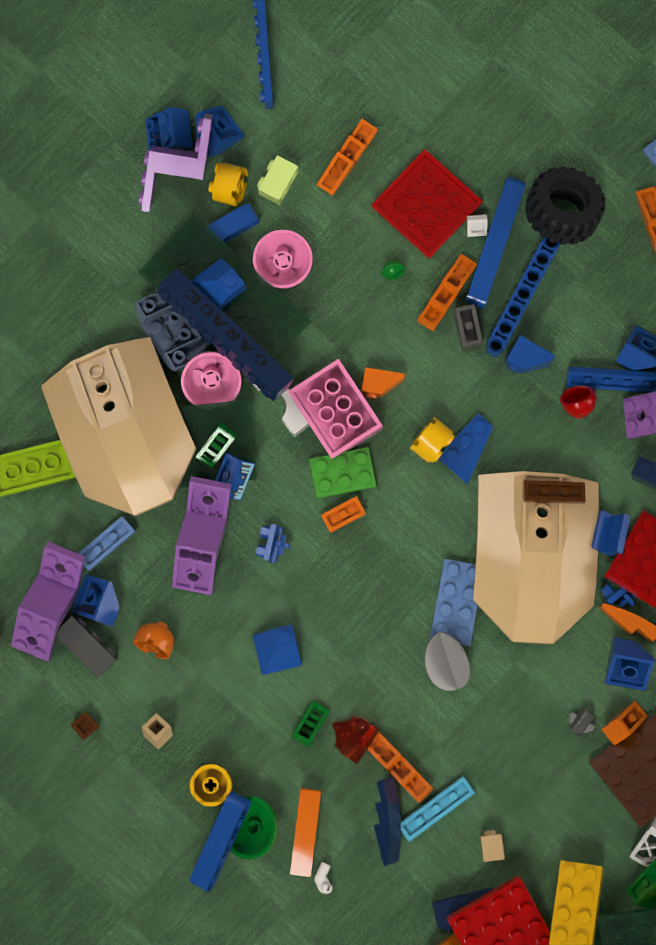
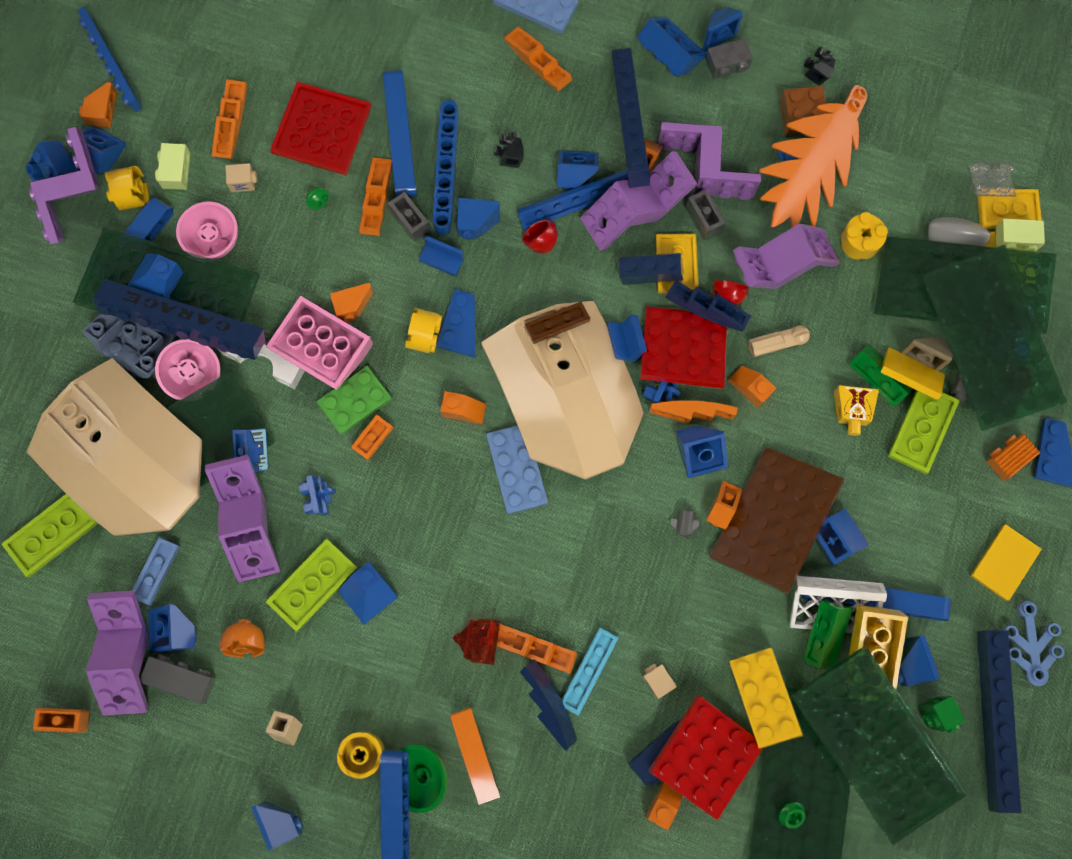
camera: 30 degrees left, 5 degrees down
reddish brown plate [71,711,100,741] -> none
green slope [196,423,237,469] -> none
green slope [291,701,330,748] -> none
white arm [314,862,333,894] -> none
light grey piece [424,632,470,691] -> none
white plate [467,215,487,237] -> none
black tyre [525,167,606,245] -> none
none -> orange slope [80,82,118,128]
none -> tan brick [226,163,258,192]
none -> blue slope [251,802,303,851]
none -> lime plate [266,539,358,632]
none -> blue panel [419,236,464,277]
none -> orange slope [440,391,486,425]
none -> black piece [494,132,524,168]

